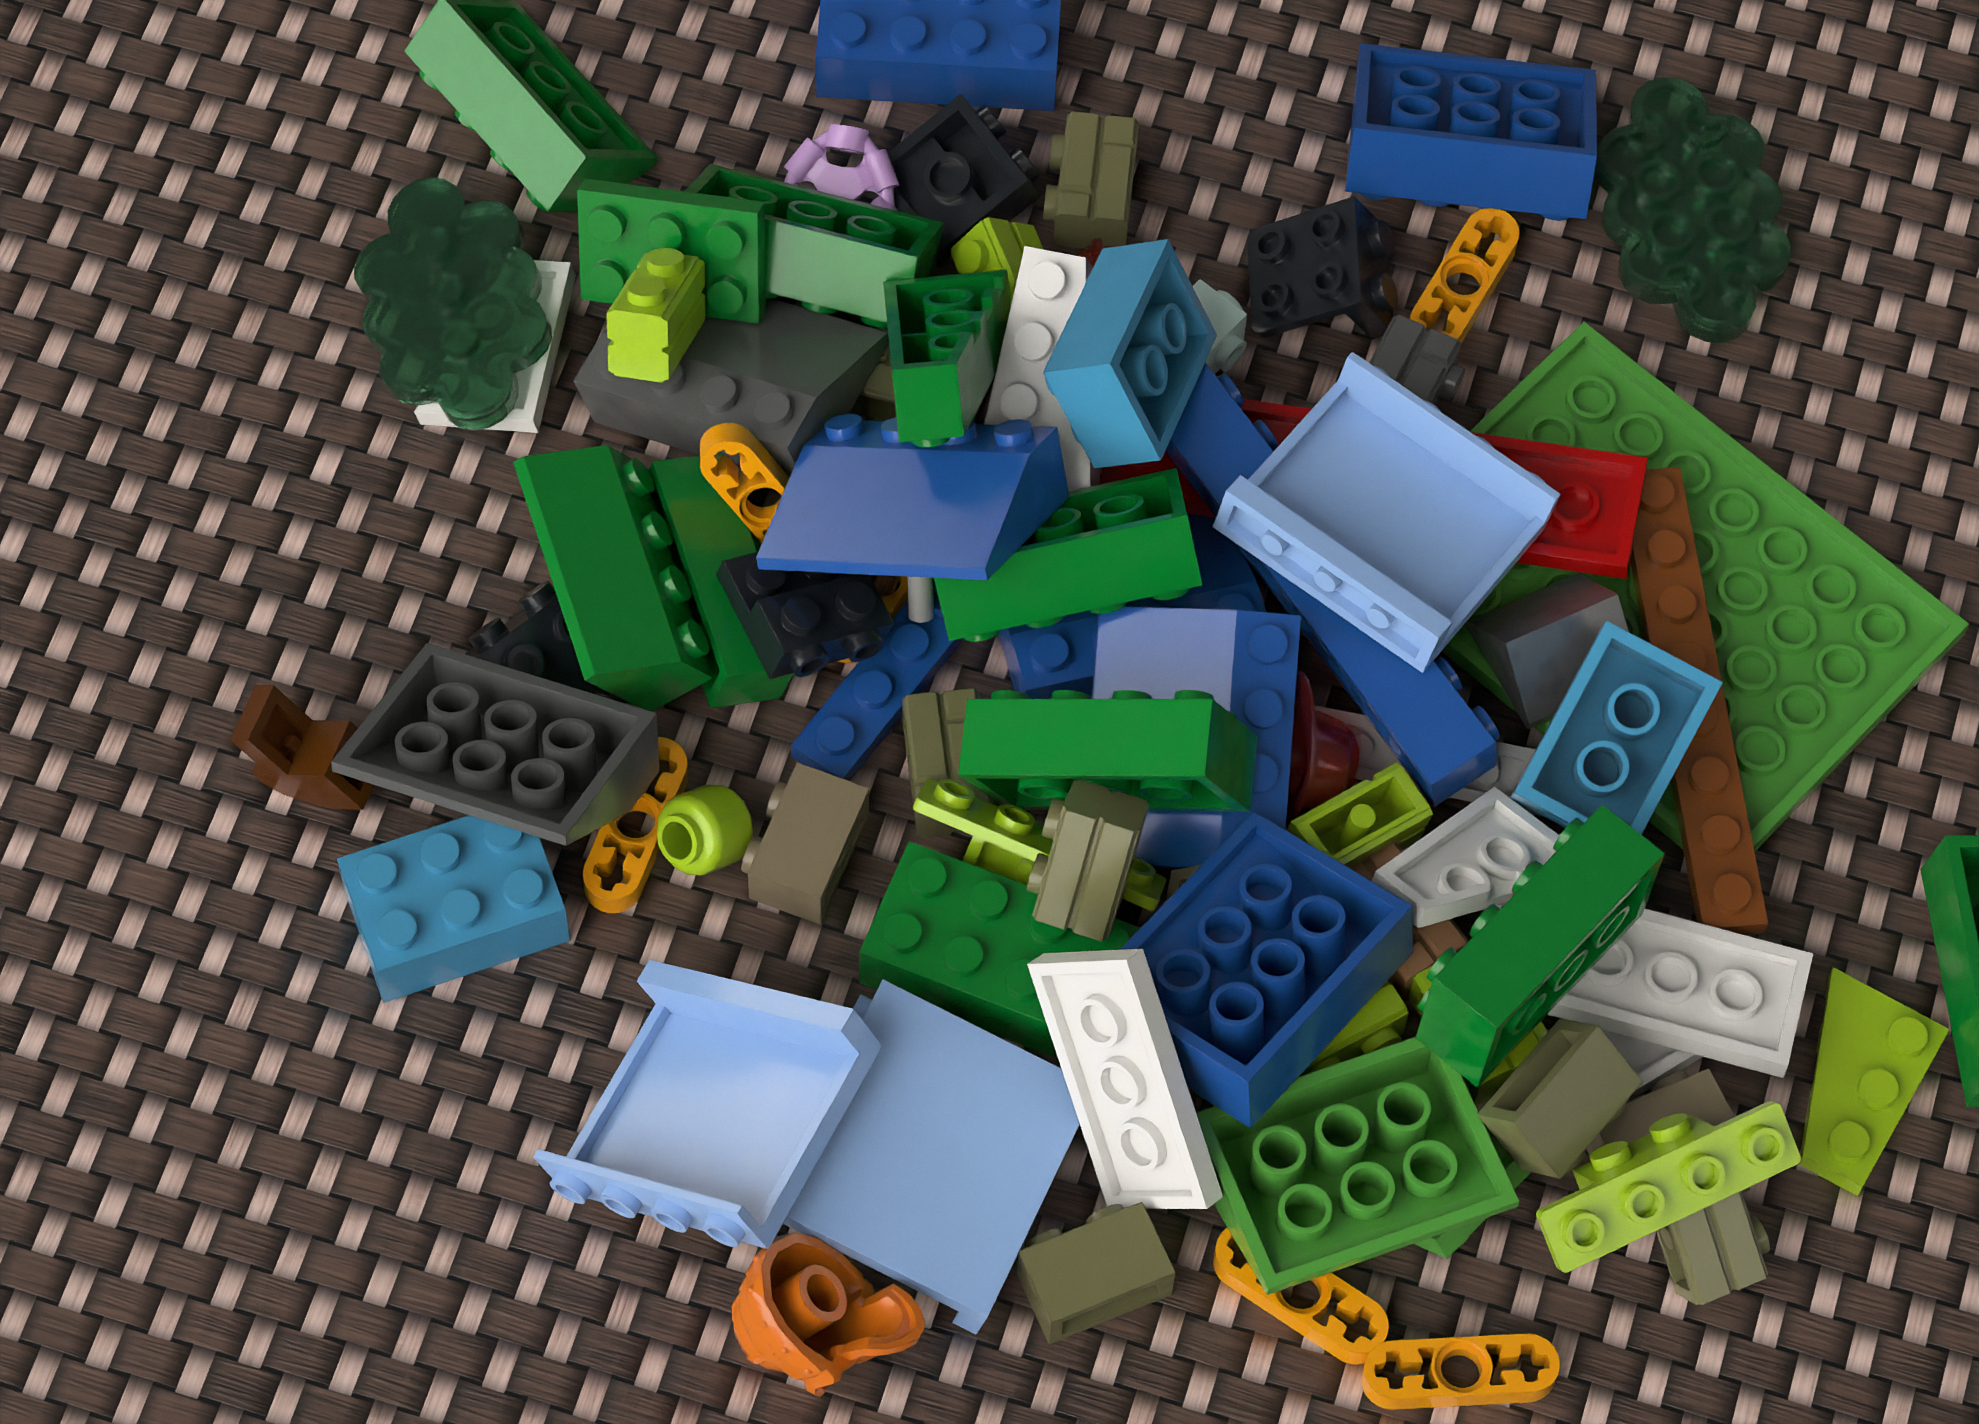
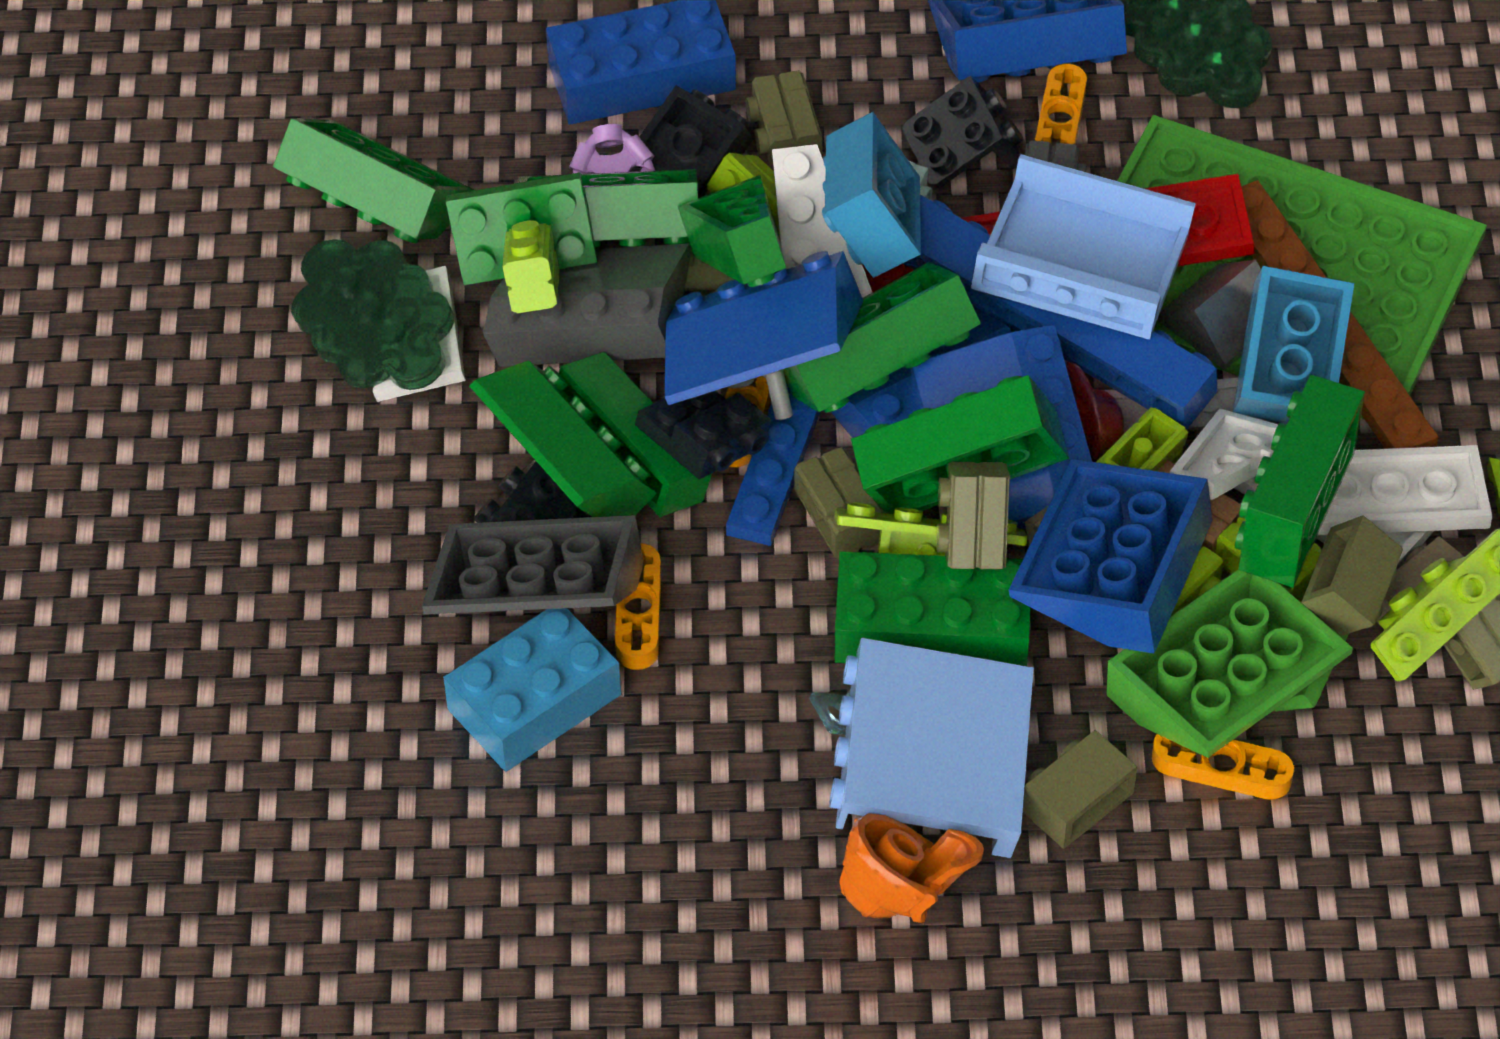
camera: 15 degrees left, 10 degrees down
reddish brown brick [230,685,374,810] -> none
light blue panel [533,960,883,1249] -> none
lime head [657,785,753,875] -> none
light orange beam [699,423,790,544] -> none
dark tan brick [741,762,869,925] -> none
white plate [1027,949,1223,1209] -> none
light orange beam [1361,1334,1560,1410] -> none

